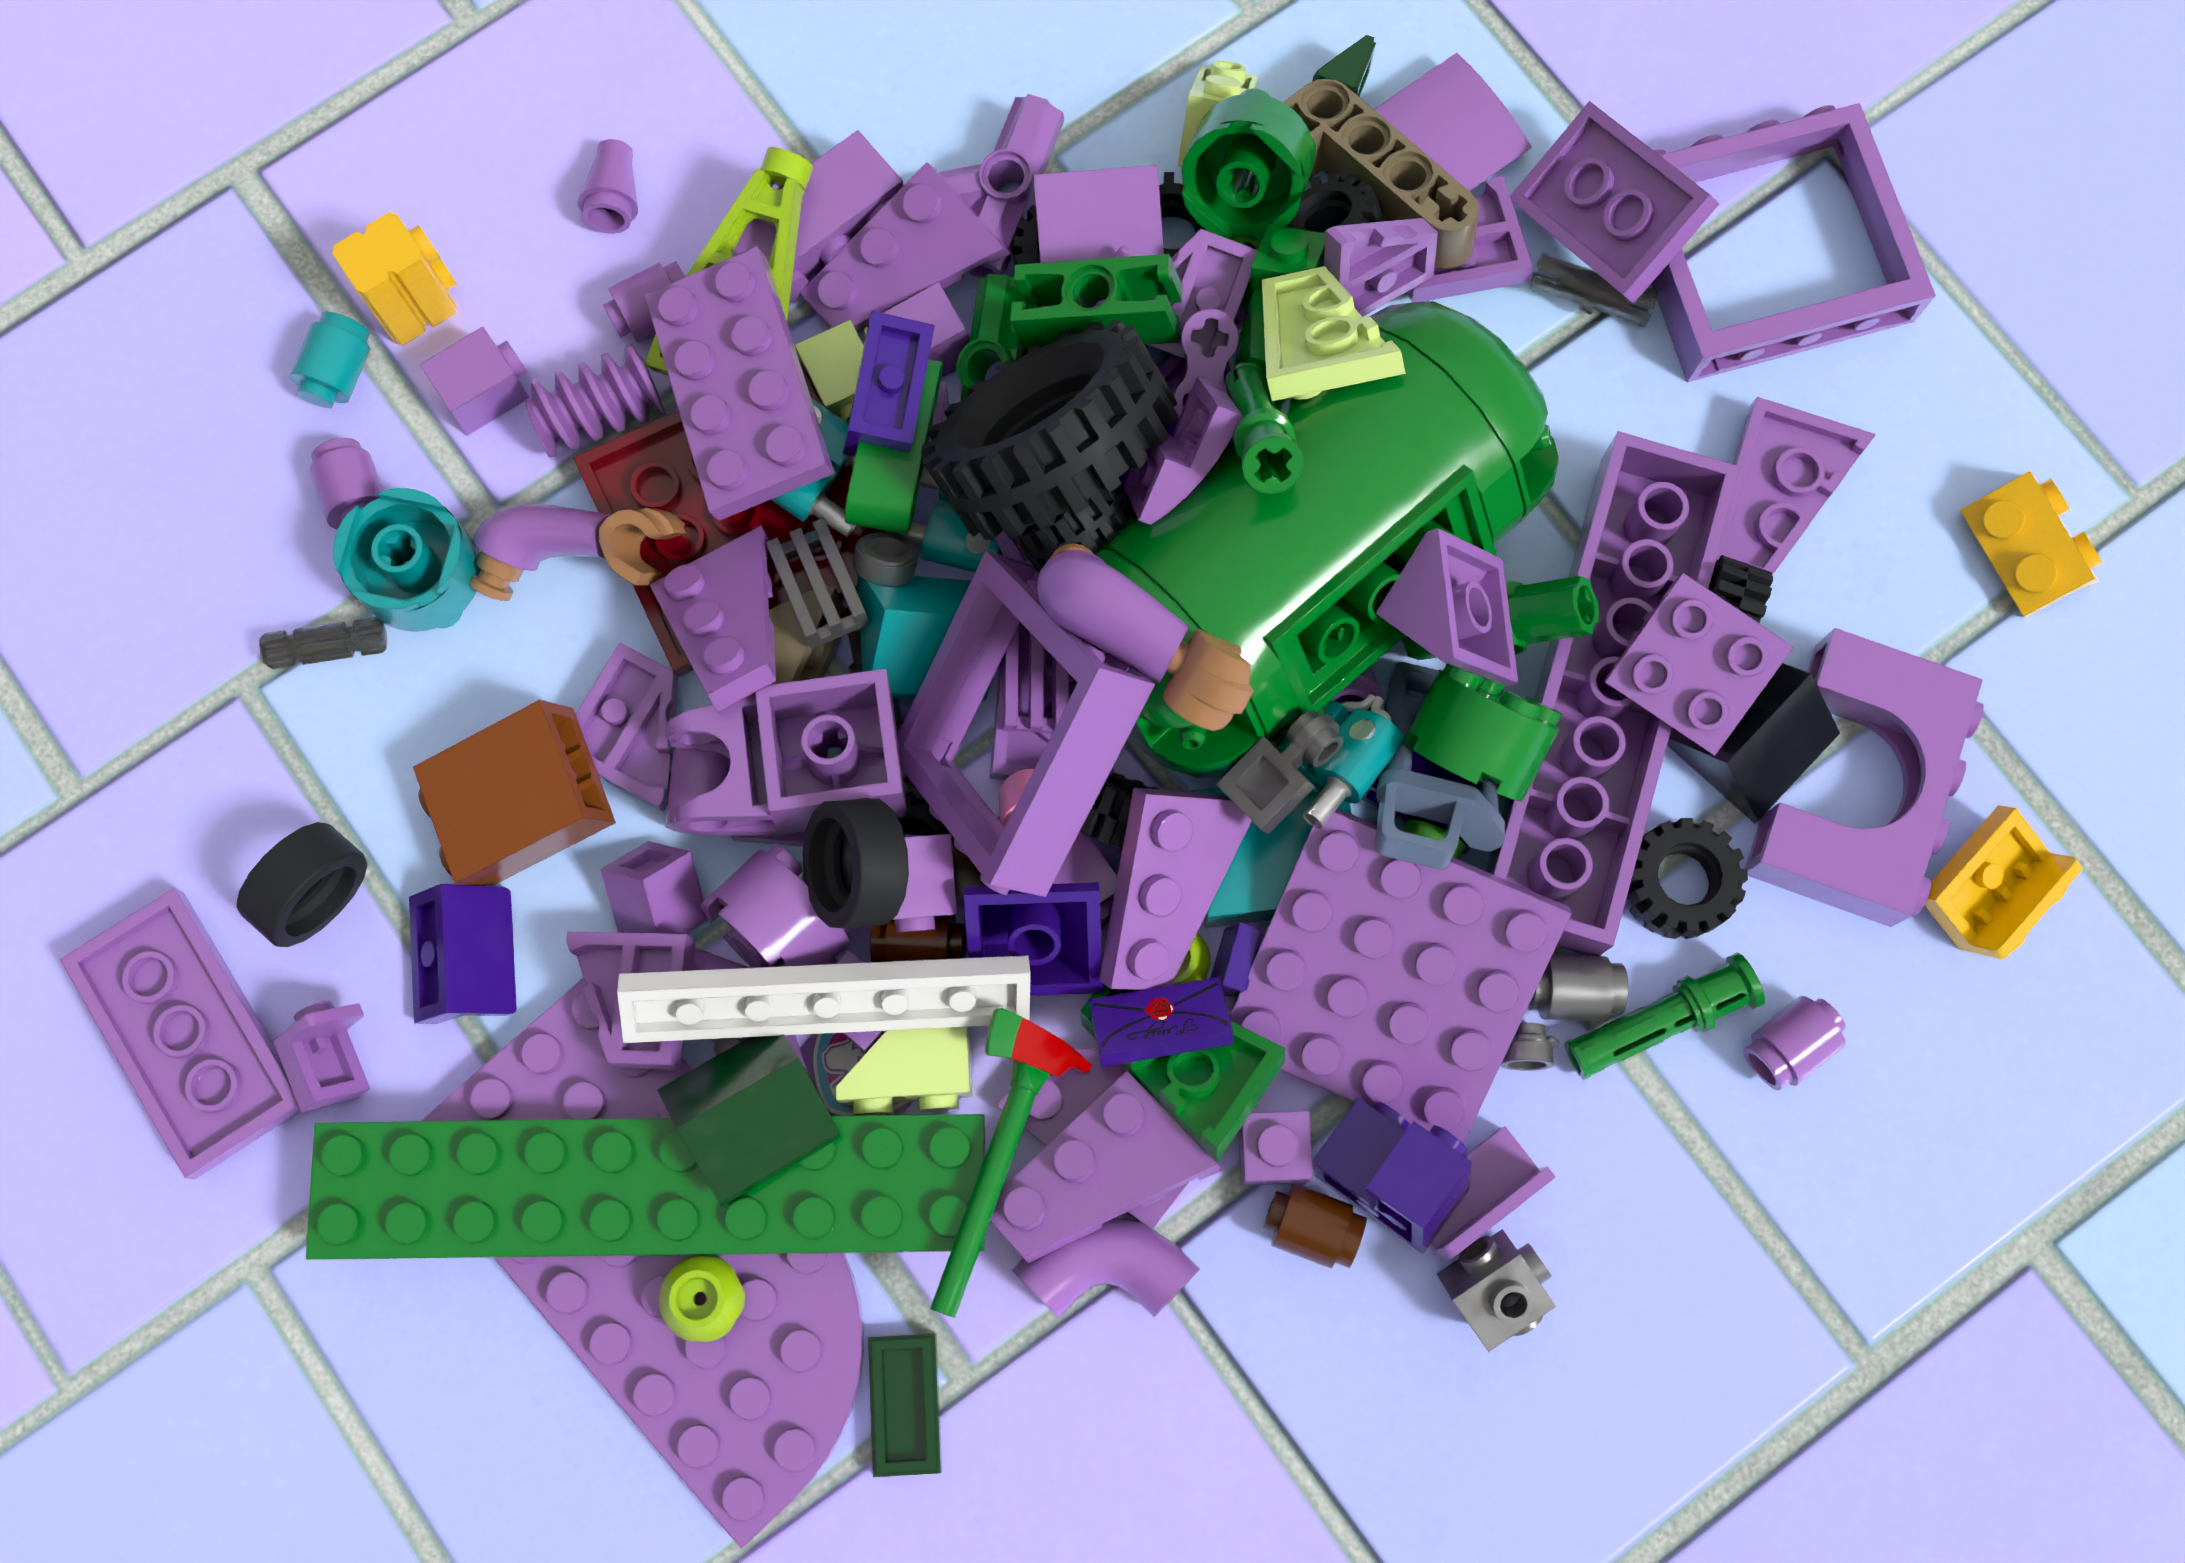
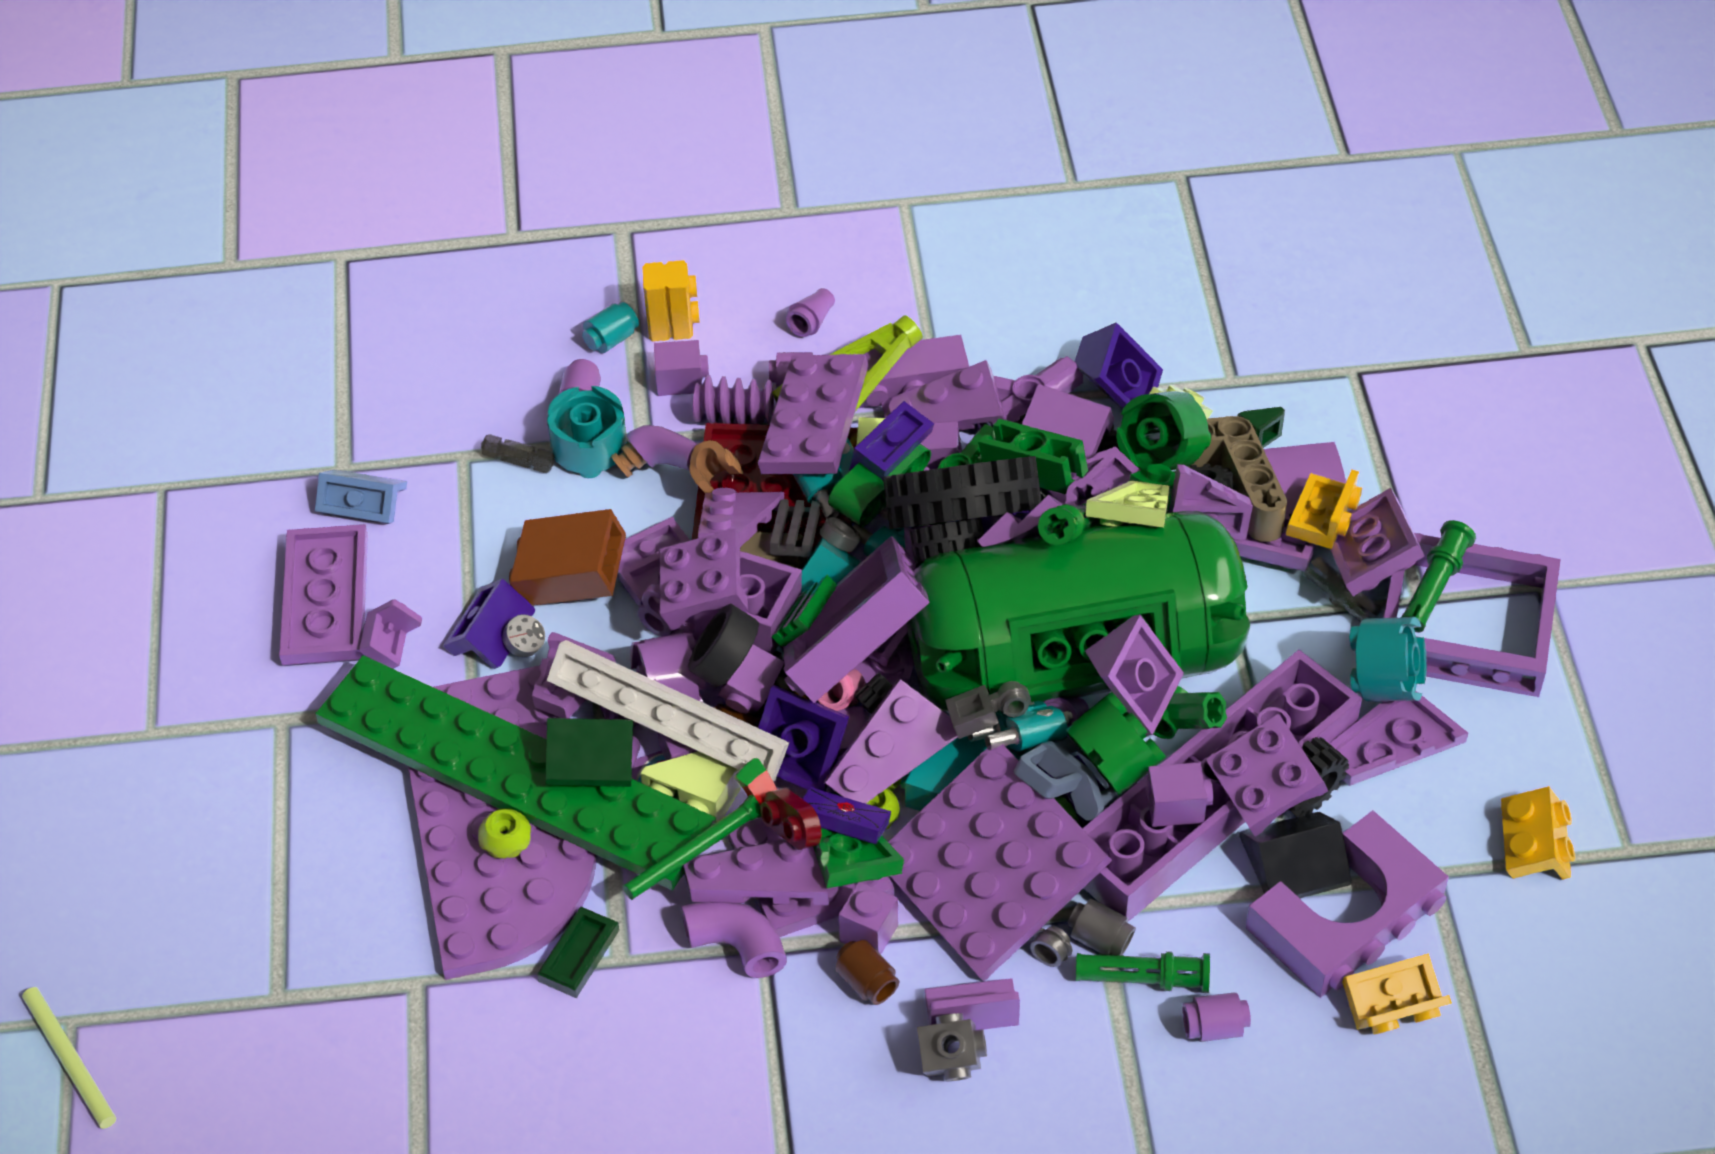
camera: 30 degrees right, 25 degrees down
black tyre [236,822,368,948] -> none
medium lavender panel [600,841,707,934] -> none
medium lavender piece [1037,543,1254,731] -> none
dark purple tile [1210,922,1263,997] -> none
dark purple brick [1312,1098,1472,1254] -> none
black tyre [1626,818,1748,939] -> none
none -> medium blue panel [315,470,407,523]
none -> flat silver tile [502,615,546,657]
none -> medium lavender piece [660,528,748,630]
none -> dark red plate [760,788,822,850]
none -> green tile [771,574,837,647]
none -> dark purple slope [1074,322,1163,410]
none -> medium lavender brick [1146,762,1213,827]
none -> yellow bracket [1286,469,1363,549]
none -> teal brick [1349,617,1427,702]
none -> green pin [1401,520,1477,633]

